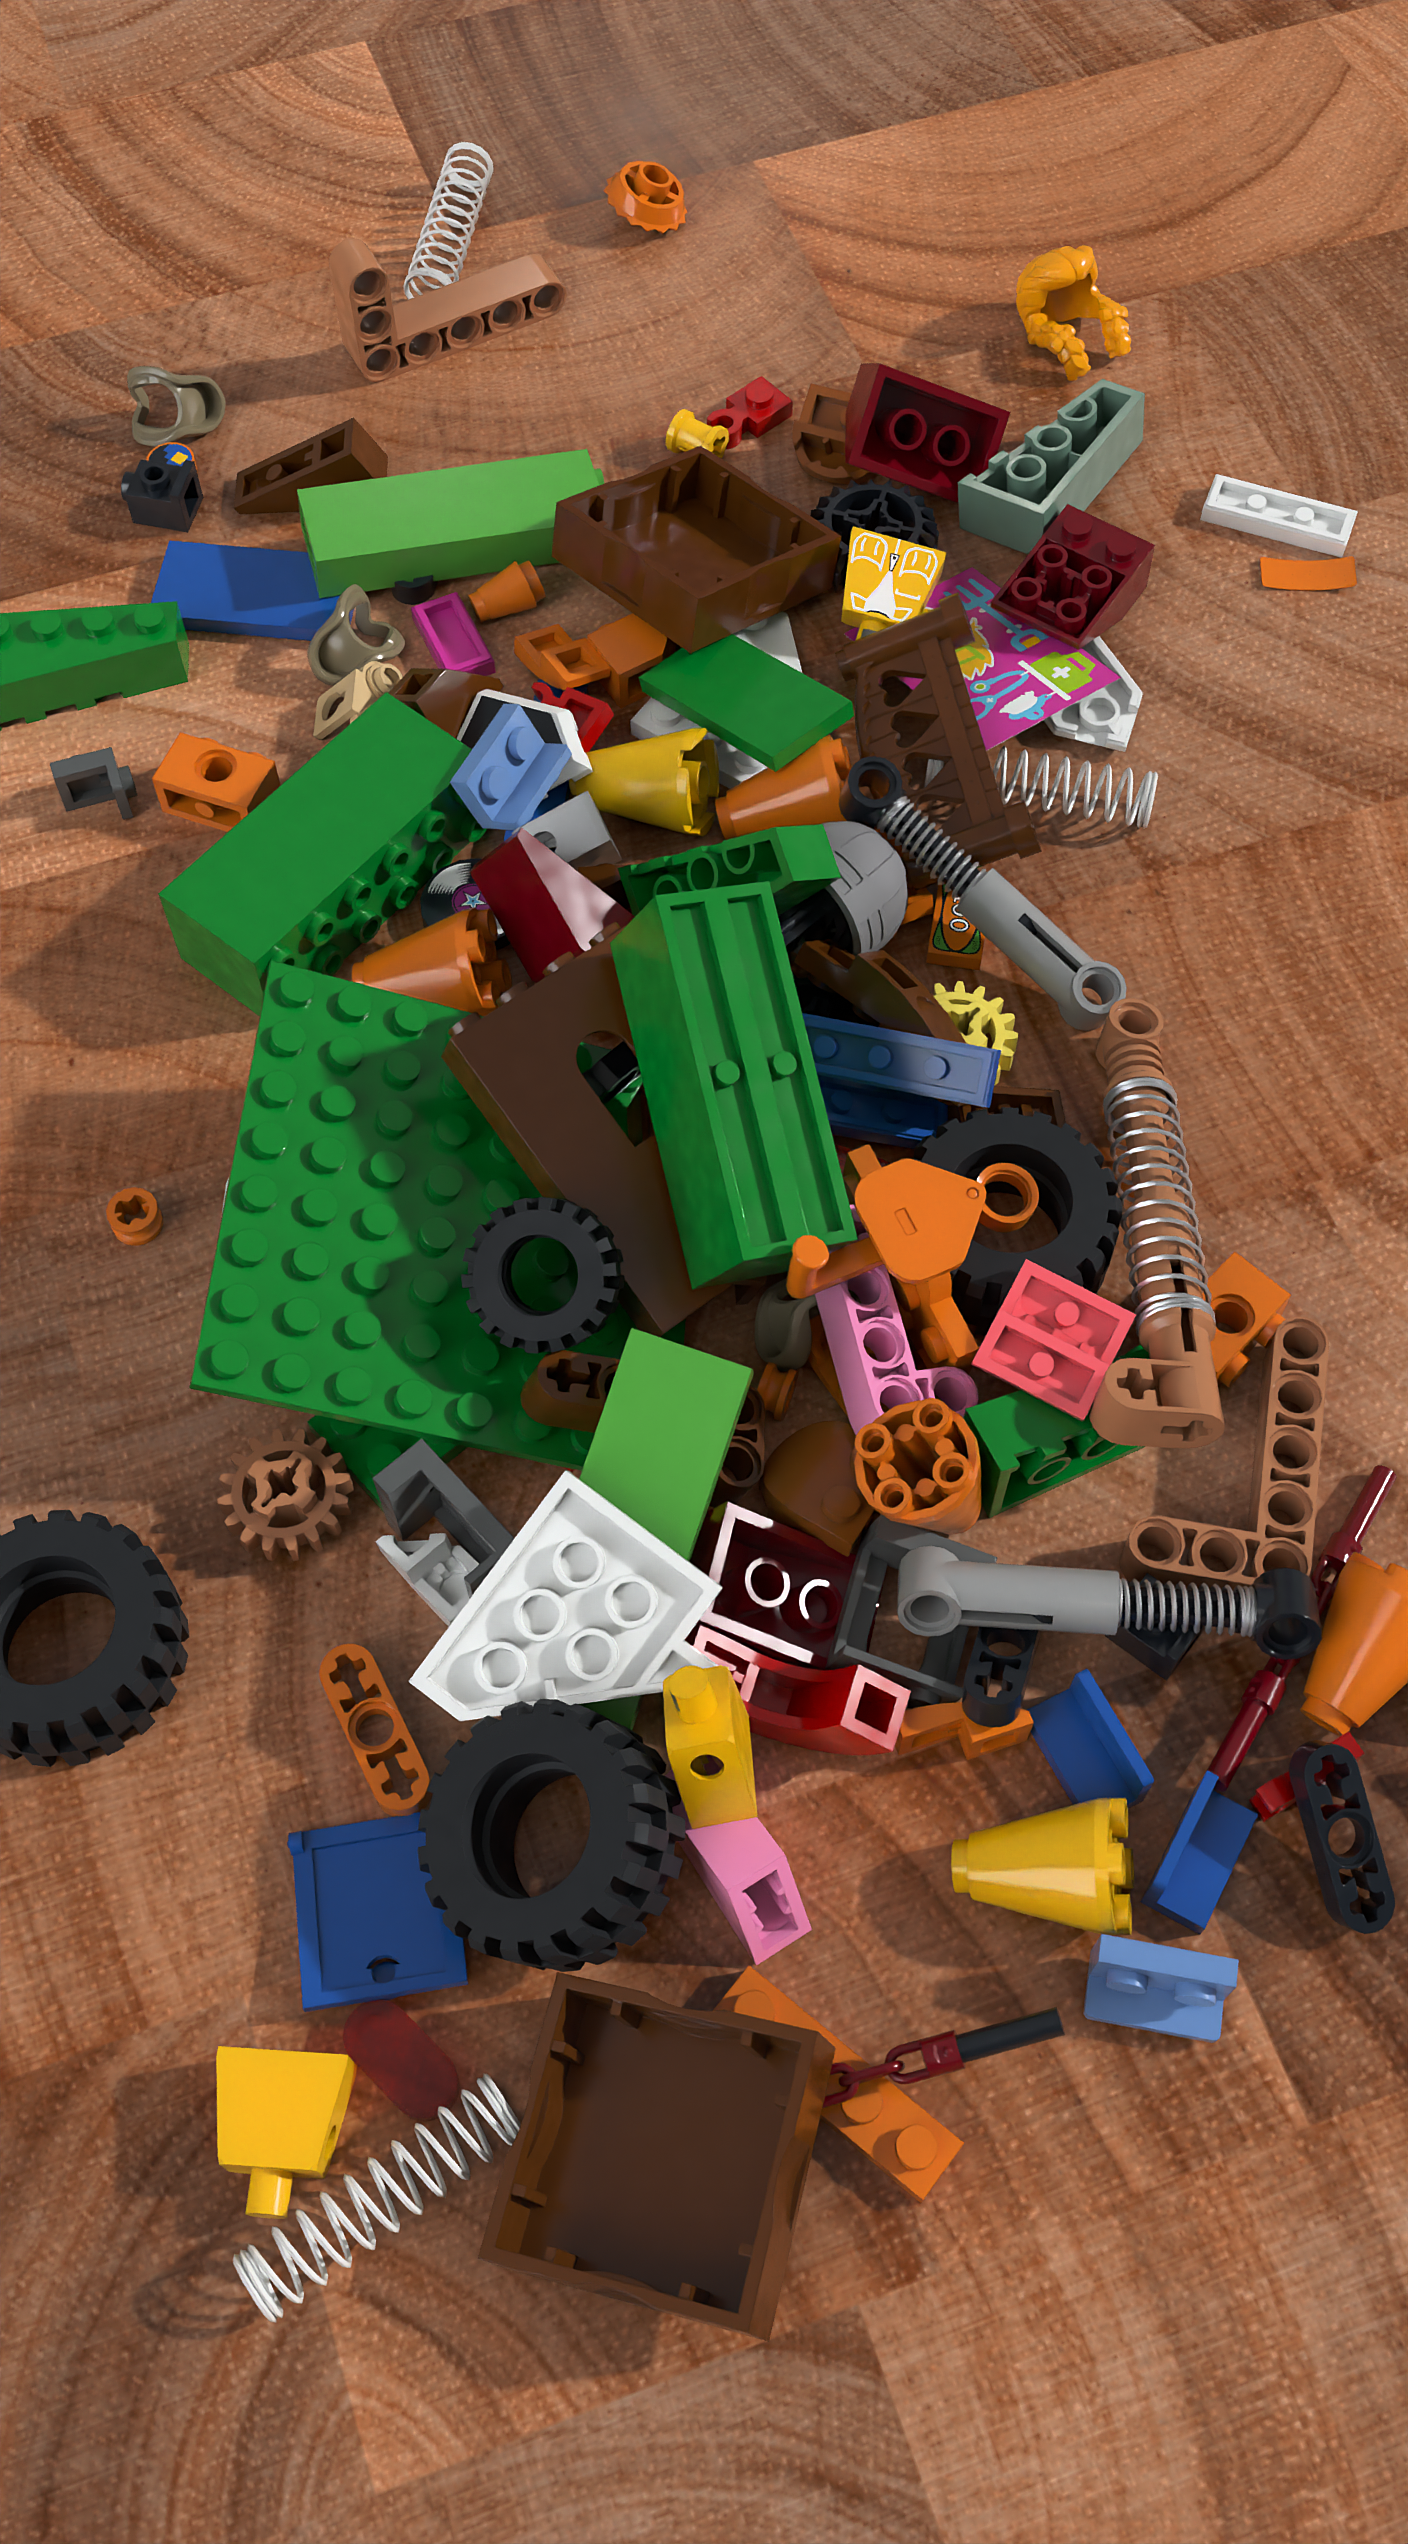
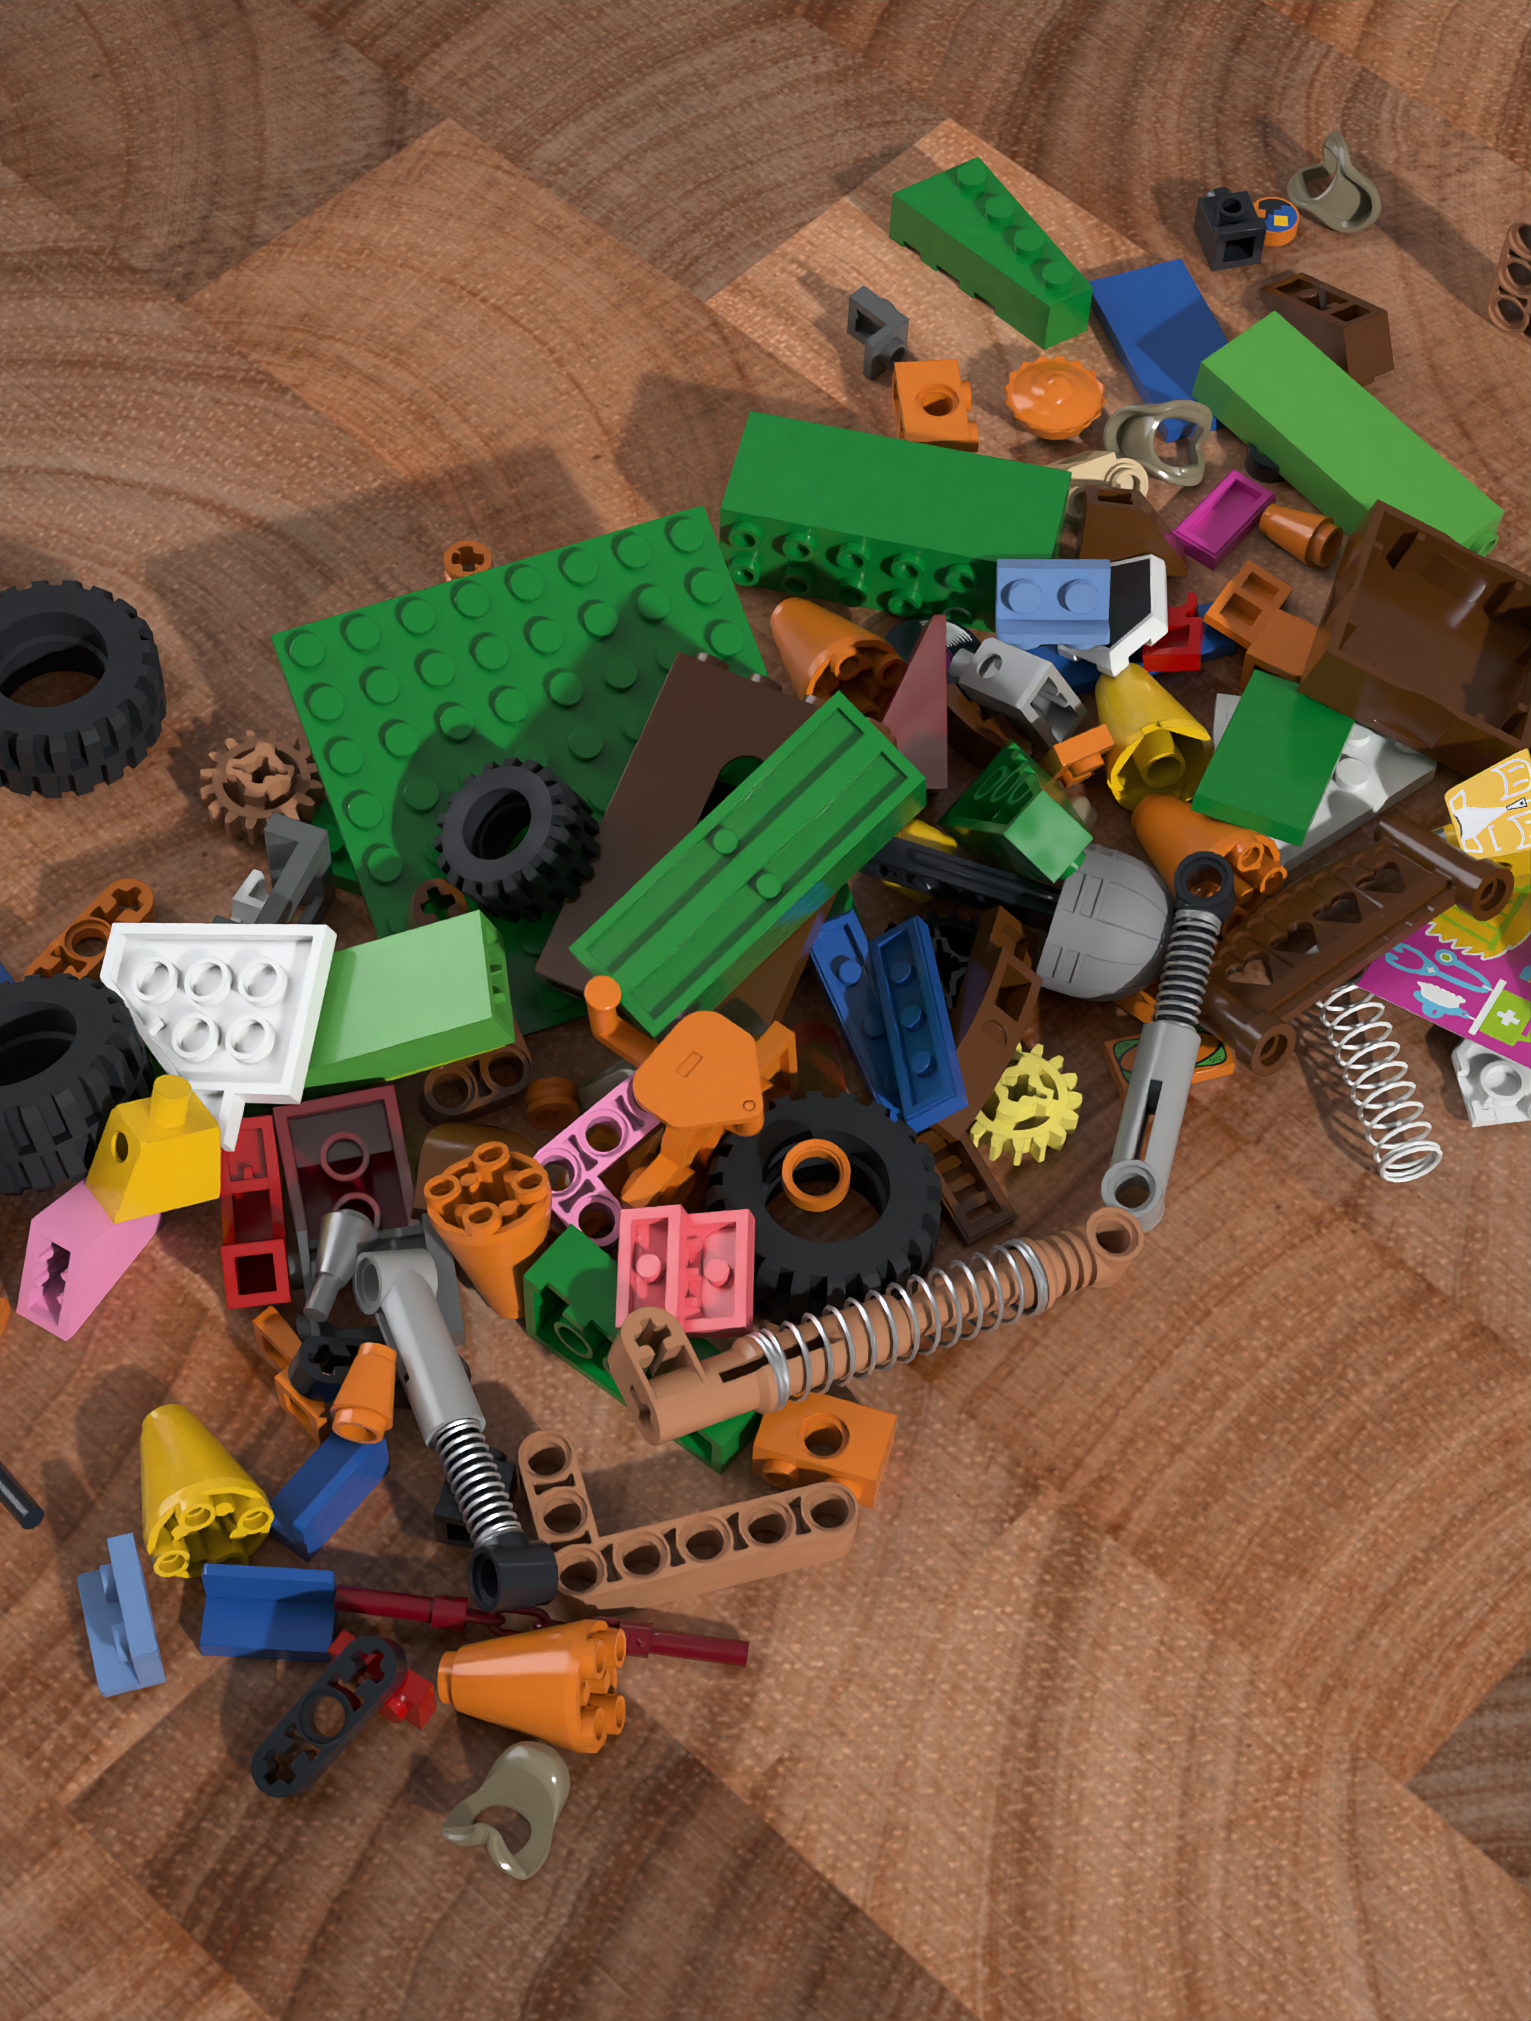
camera: 60 degrees right, 5 degrees down
none -> flat silver cone [303,1209,380,1322]
none -> orange cone [330,1342,397,1444]
none -> orange piece [1003,355,1107,440]
none -> orange plate [1038,723,1115,788]

